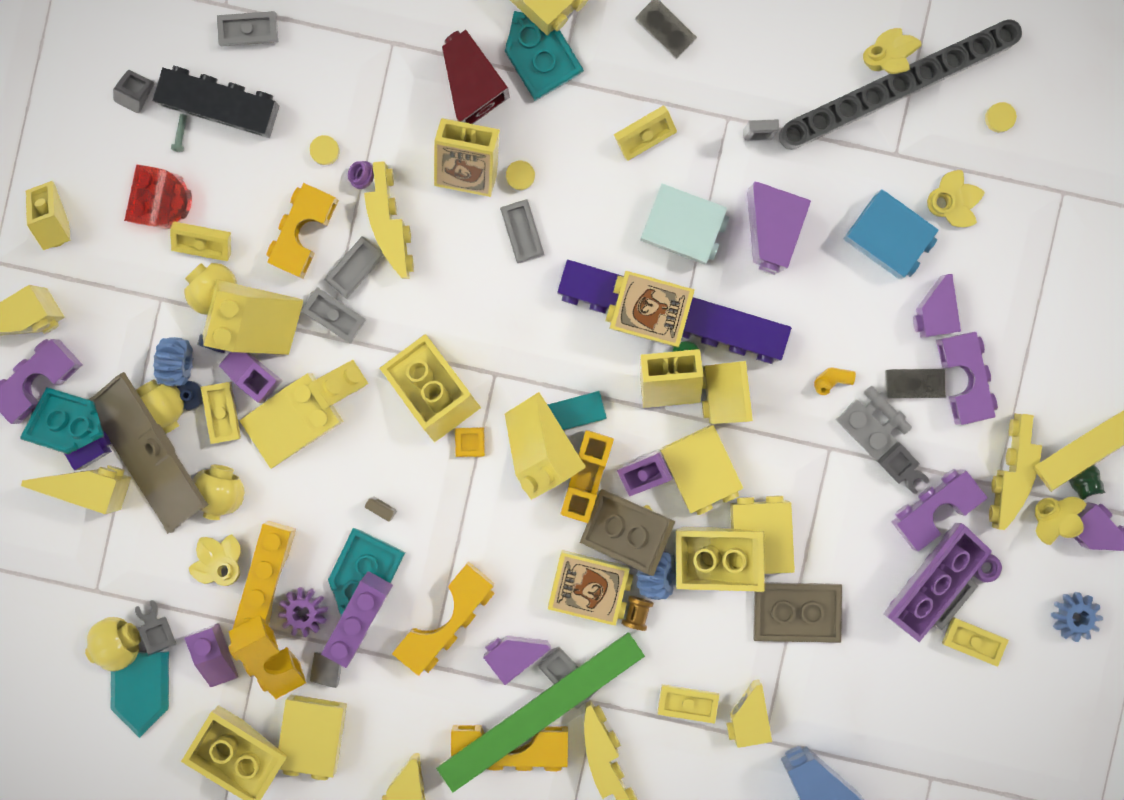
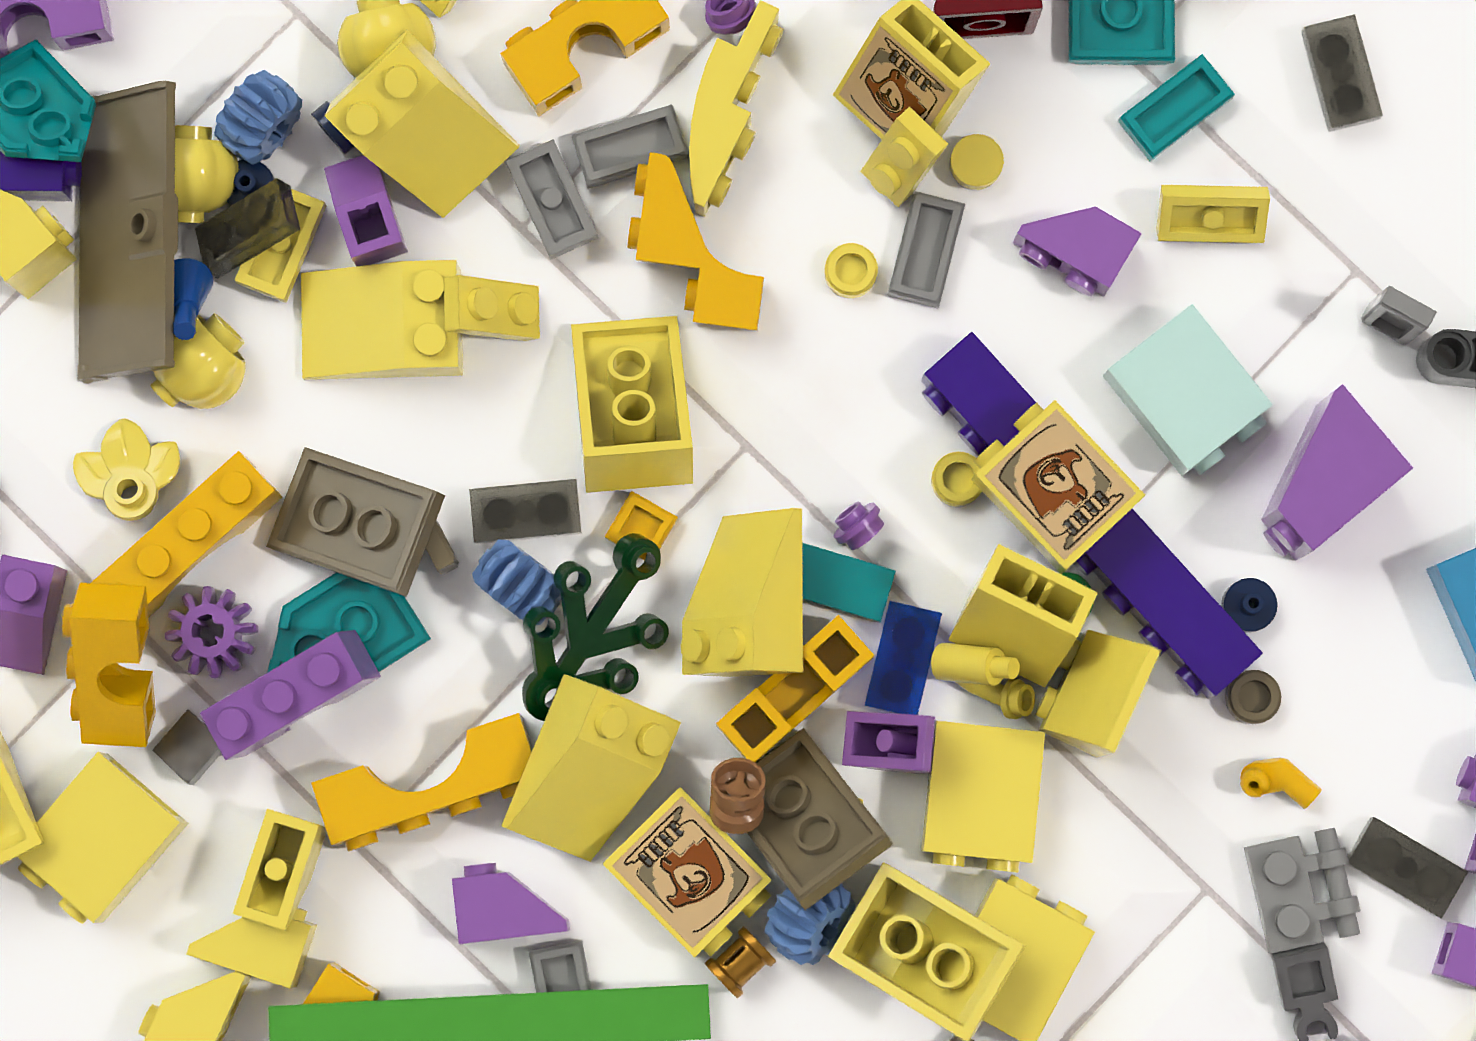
camera: 30 degrees right, 5 degrees down
none -> blue cone [173,258,213,340]
none -> light yellow slope [186,907,317,989]
none -> clear smoke plate [195,178,300,279]
none -> light yellow slope [232,808,327,931]
none -> dark tan tile [266,447,446,597]
none -> clear smoke plate [469,479,582,544]
none -> medium blue gear [472,539,561,625]
none -> light yellow slope [501,674,681,862]
none -> dark green plant [522,533,669,721]
none -> yellow arch [627,152,764,331]
none -> medium nougat wheel [710,758,765,834]
none -> light yellow tile [824,243,878,298]
none -> medium lavender plate [833,501,884,550]
none -> light yellow plate [860,107,948,208]
none -> clear blue plate [864,601,942,715]
none -> light yellow tile [931,452,982,507]
none -> light yellow plant [931,643,1035,720]
none -> medium lavender slope [1013,206,1142,297]
none -> teal tile [1118,53,1235,162]
none -> dark blue tile [1221,578,1278,633]
none -> dark tan tile [1225,670,1282,725]

